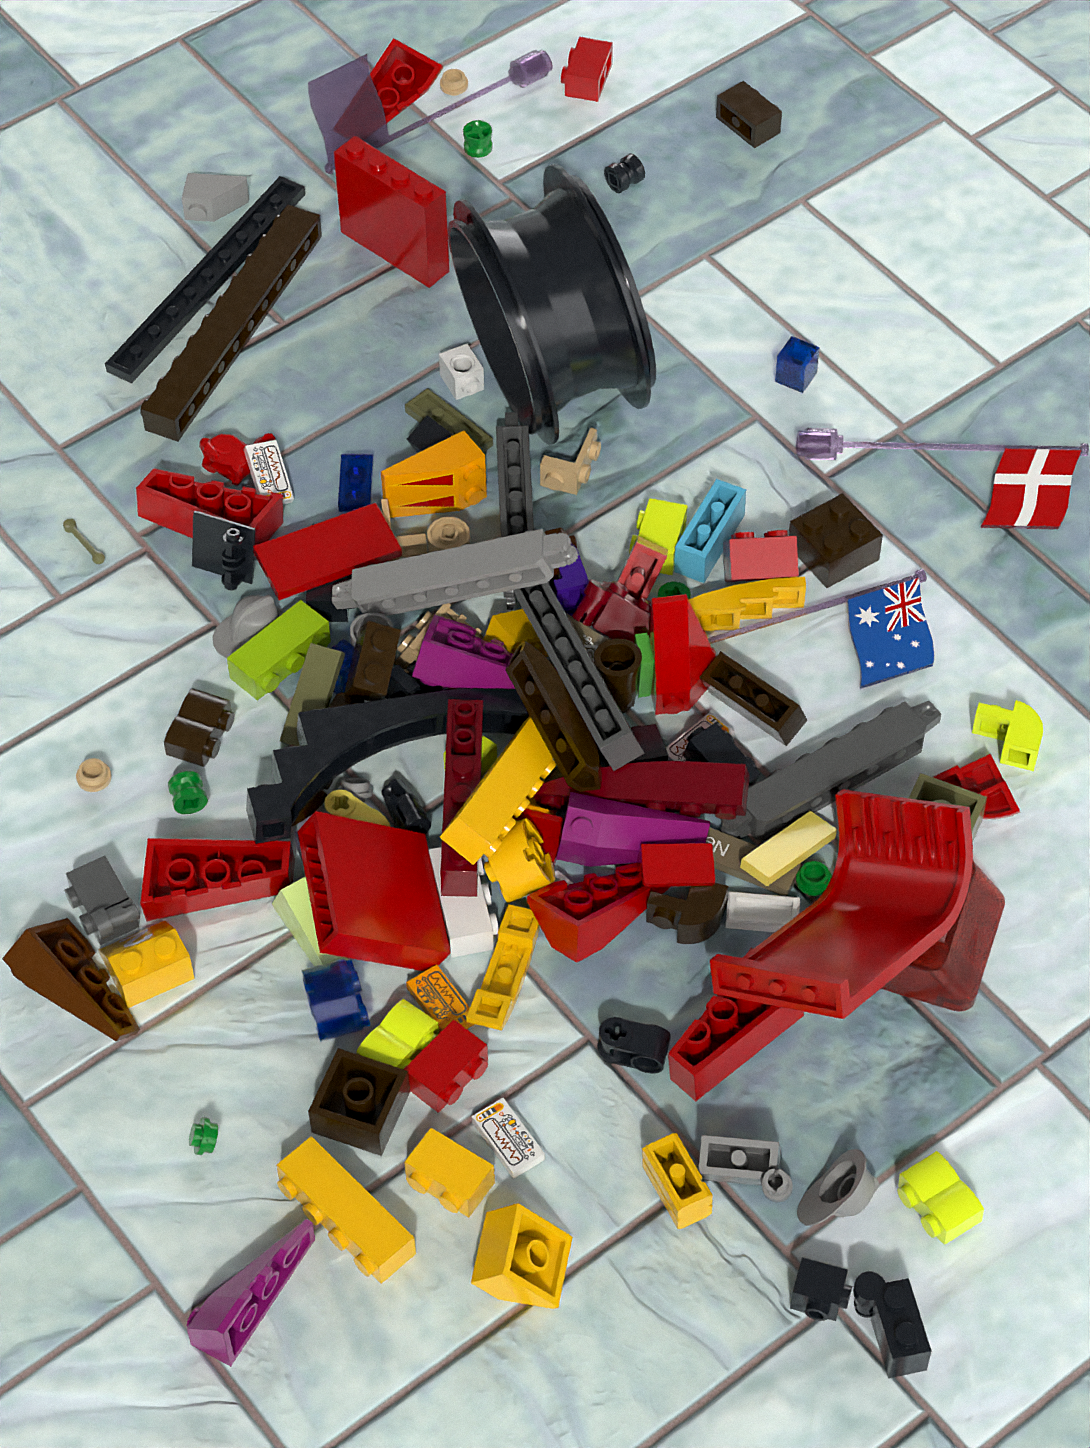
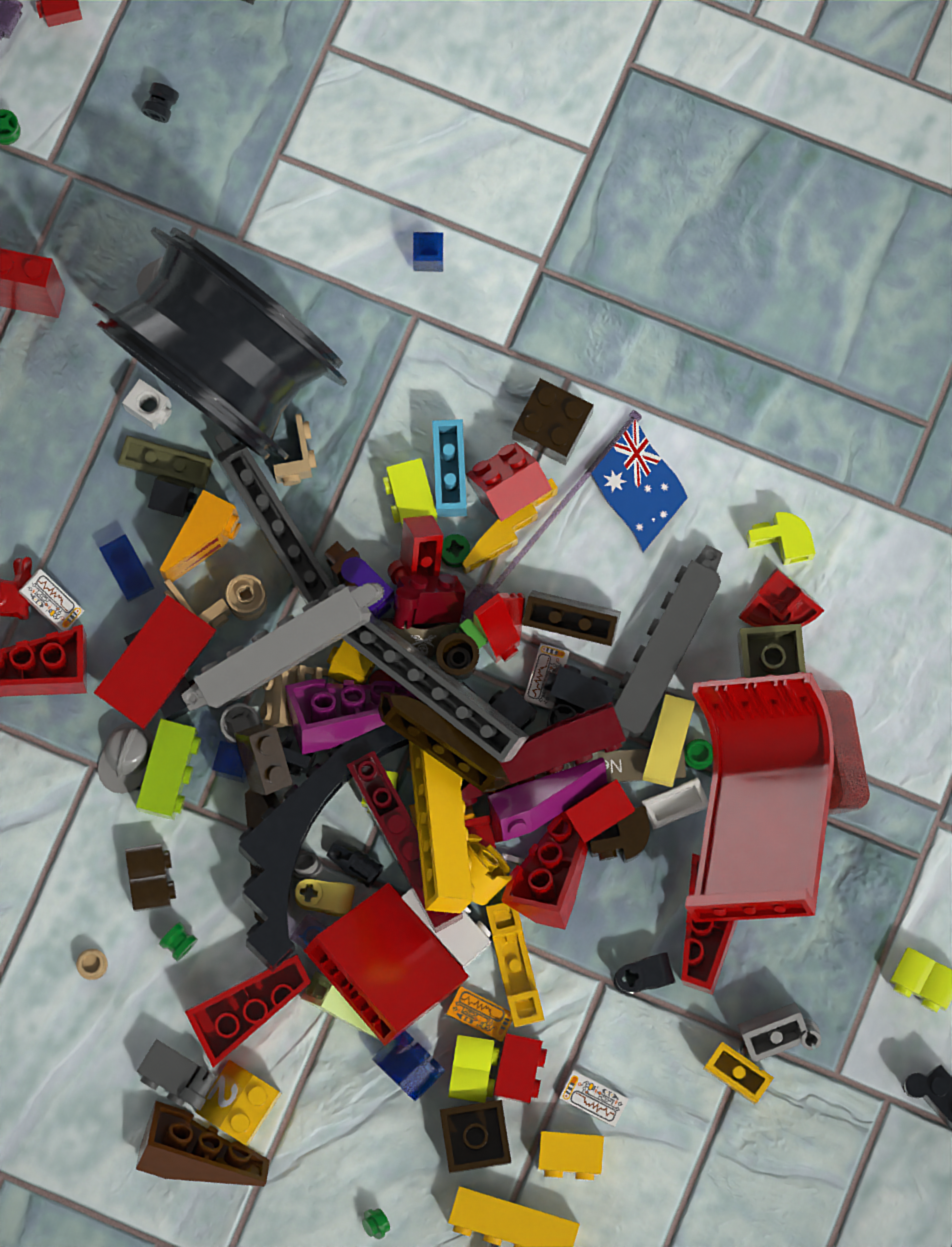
camera: 30 degrees left, 25 degrees up
black hinge [192,511,255,591] -> none
olive tile [279,643,345,746] -> none
yellow slope [471,1203,573,1309] -> none
black brick [790,1257,853,1321] -> none
flag [796,428,1089,529] -> none
light grey piece [797,1149,879,1226] -> none

